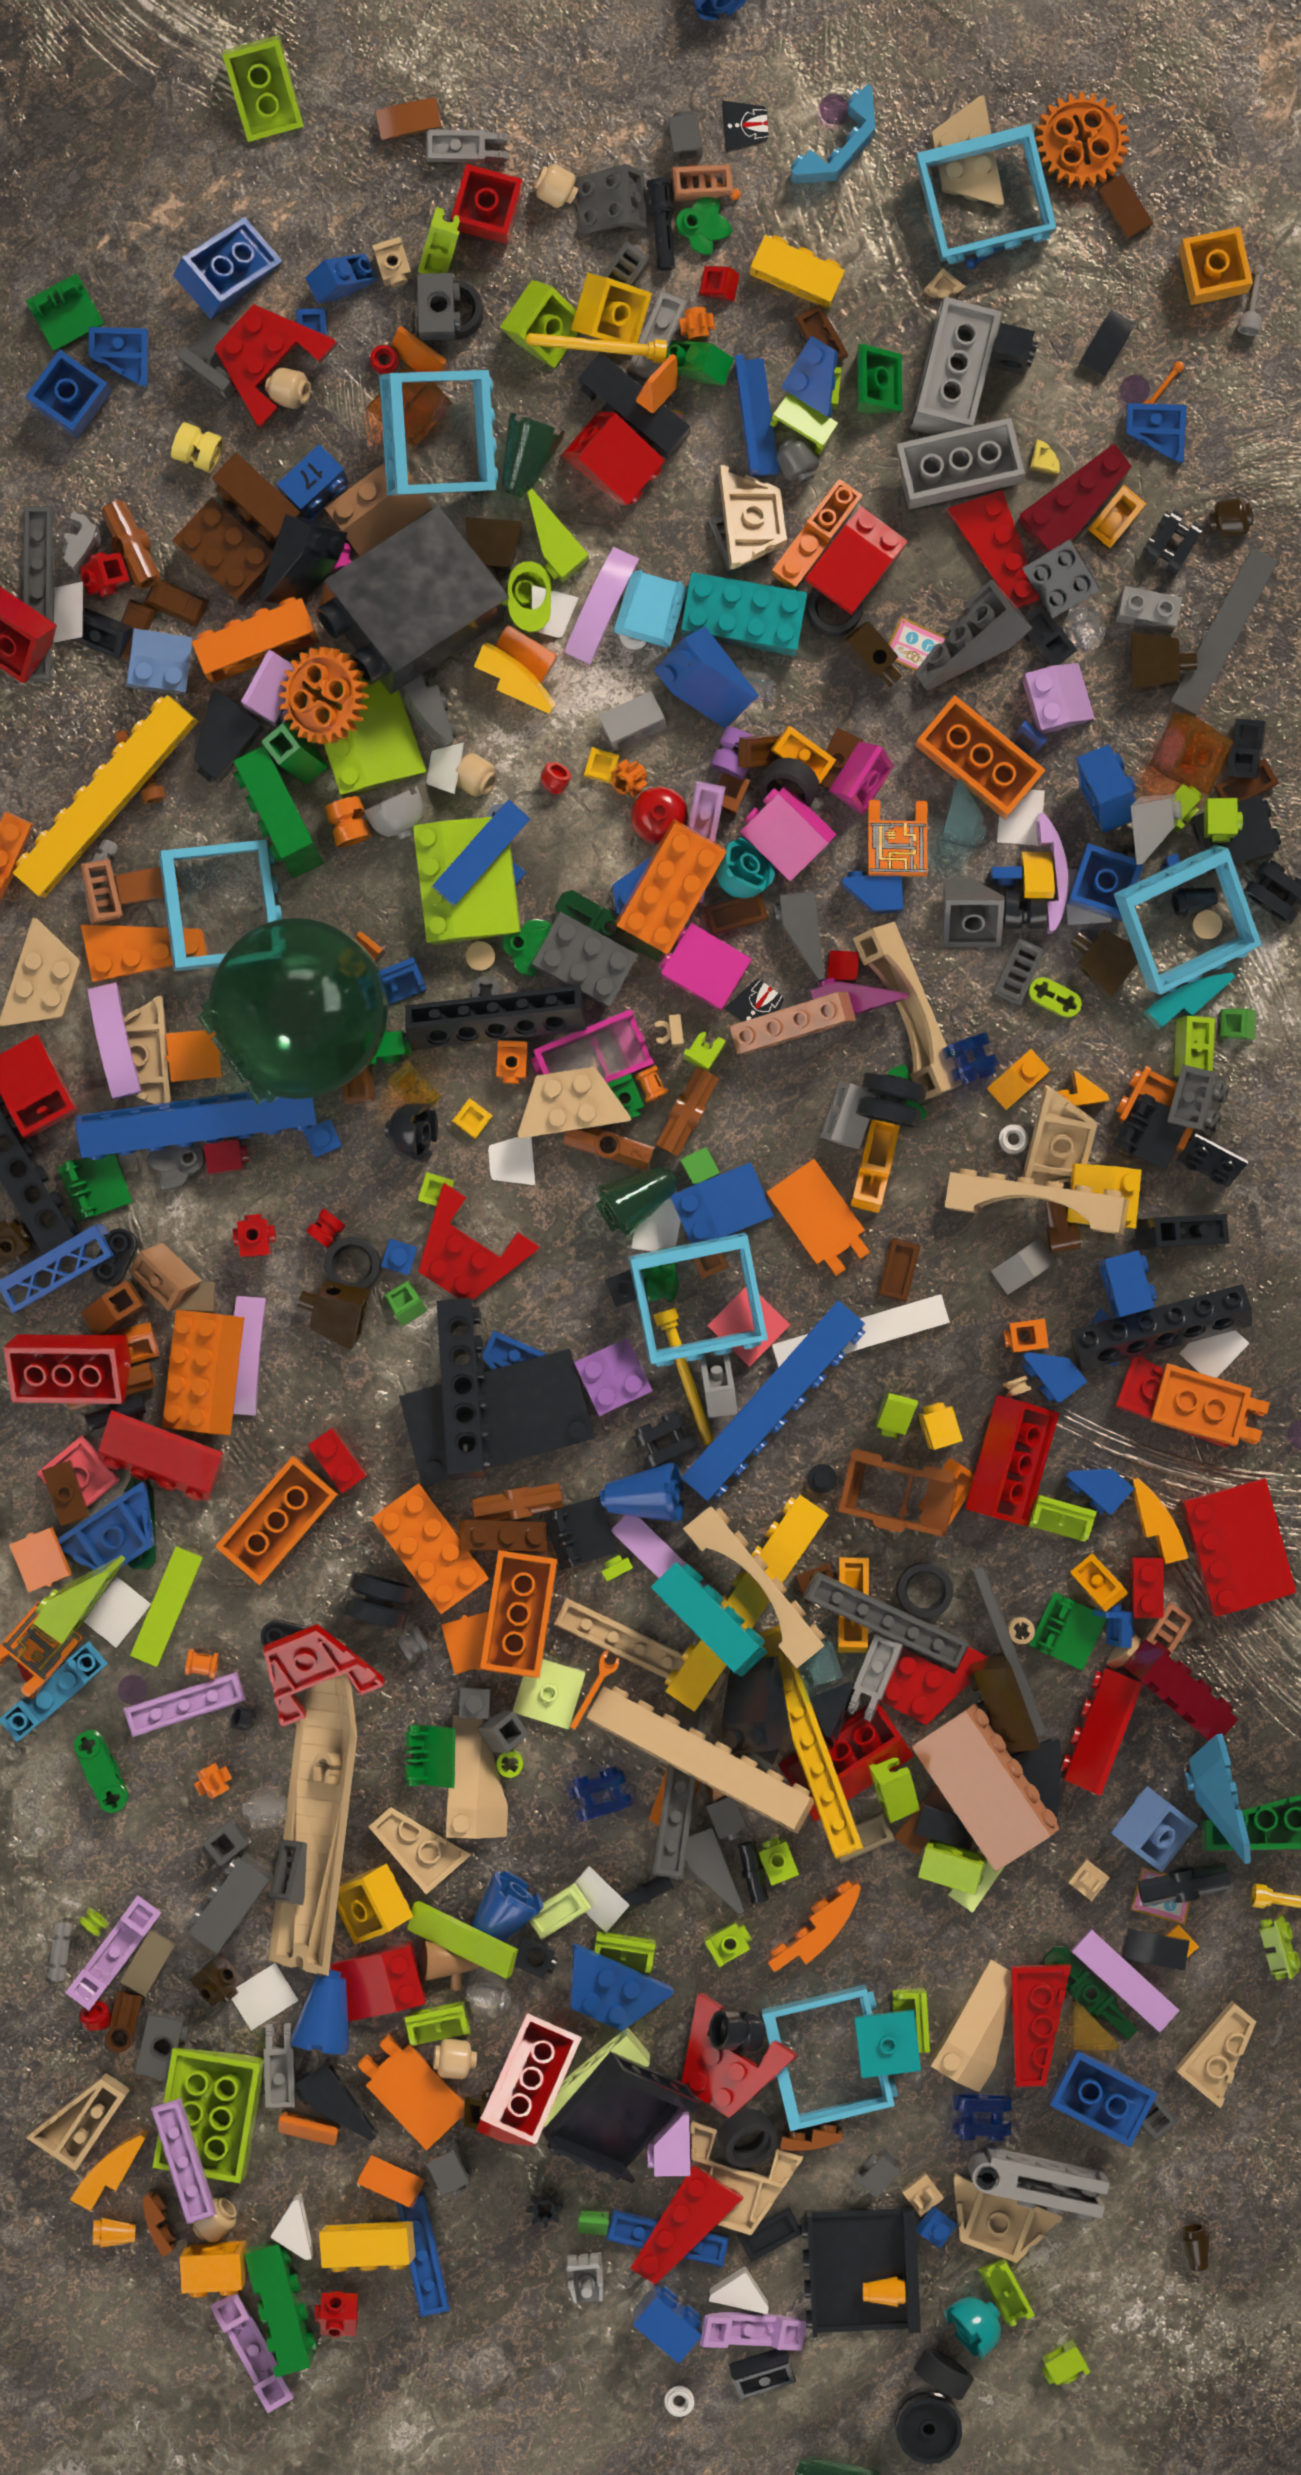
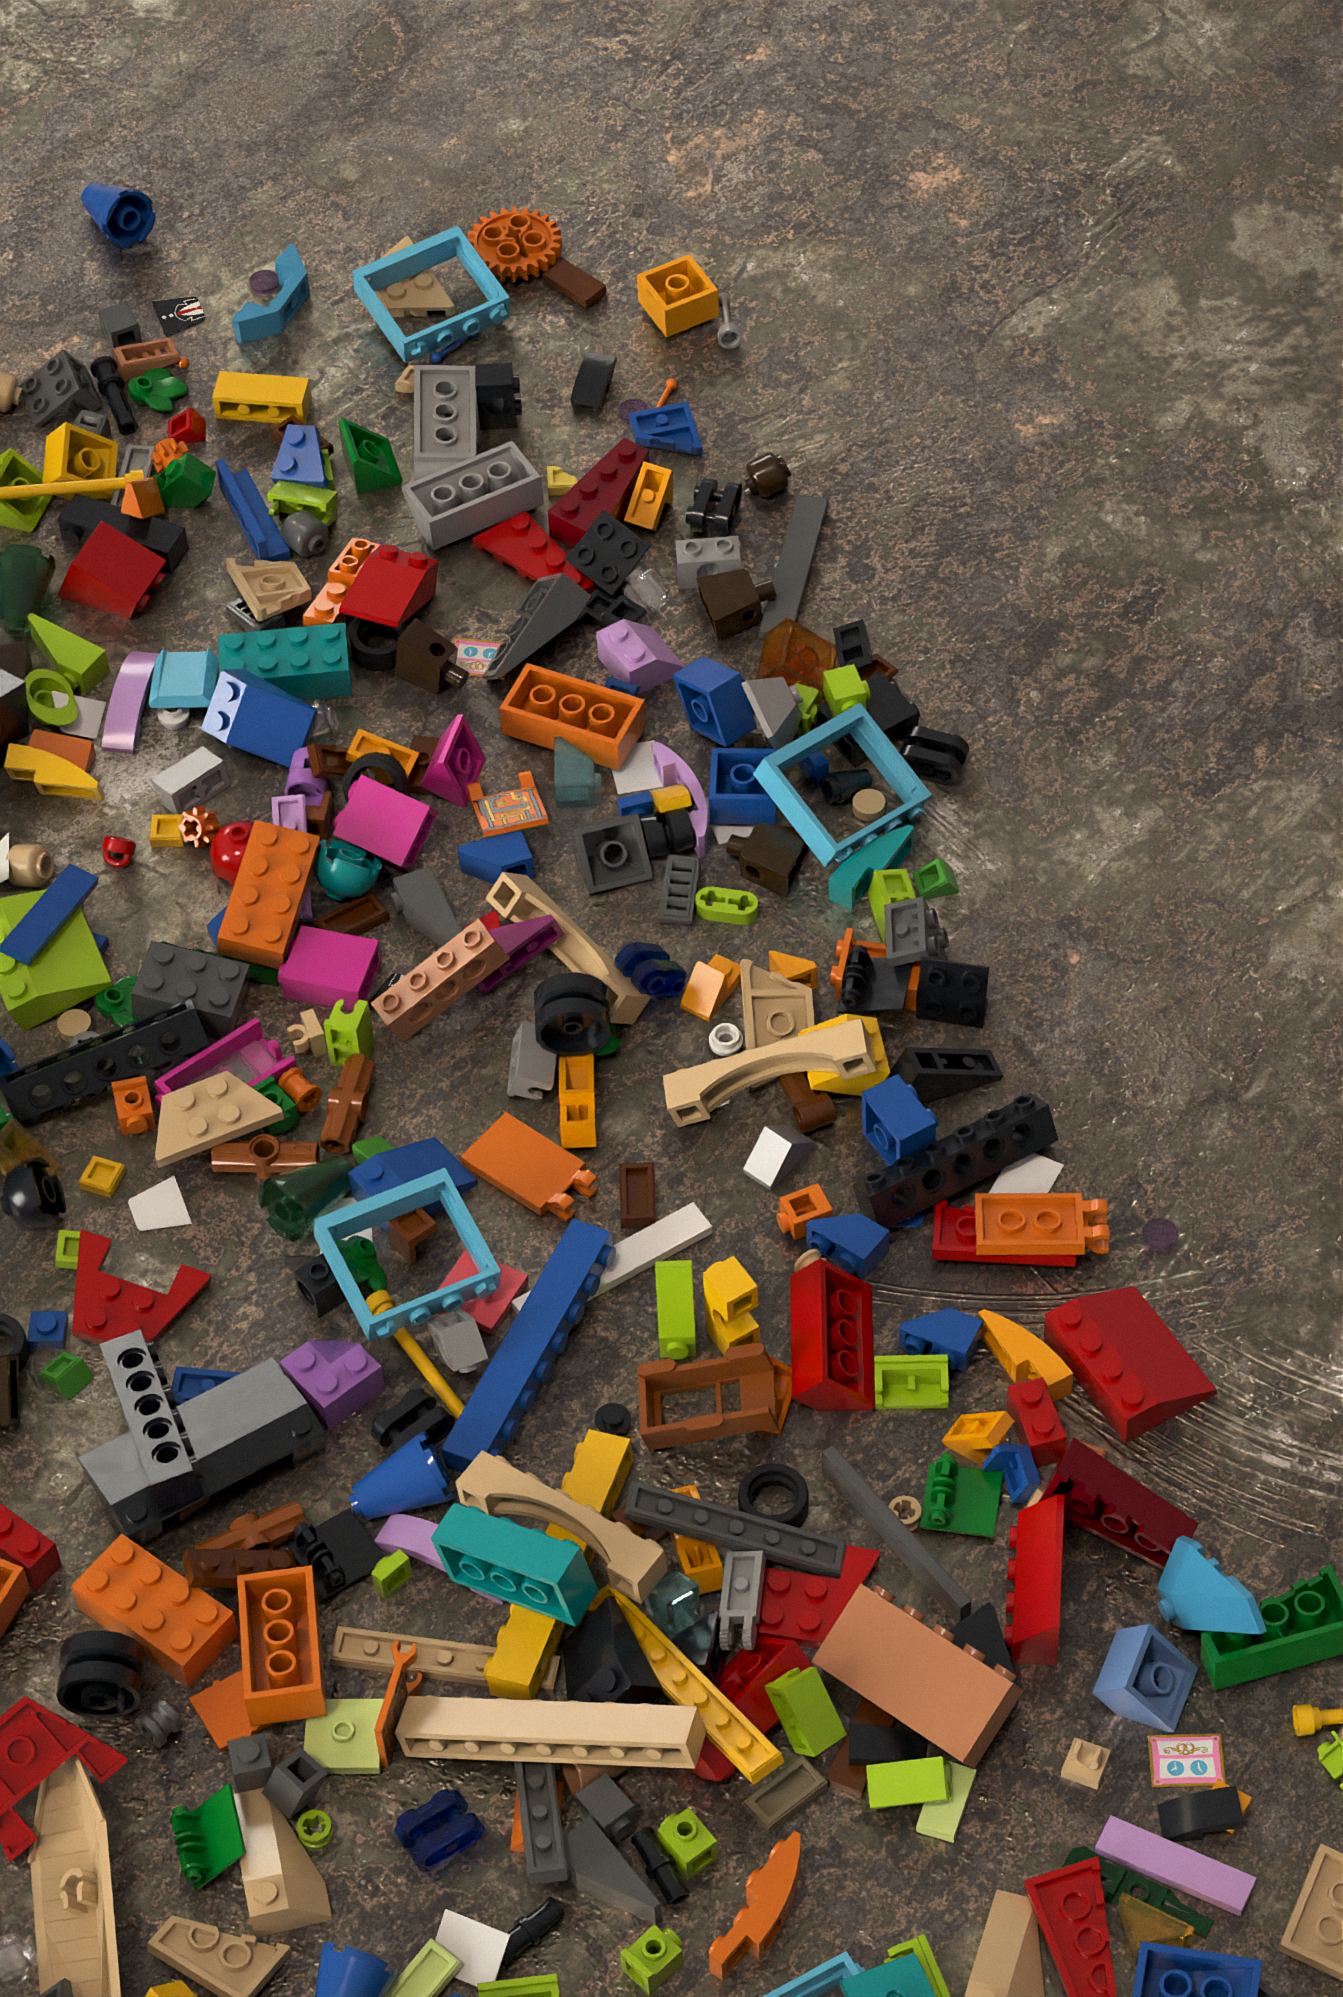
camera: 15 degrees left, 35 degrees down
dark brown slope [967,1652,1041,1753] -> none
black piece [1137,1863,1231,1907] -> none

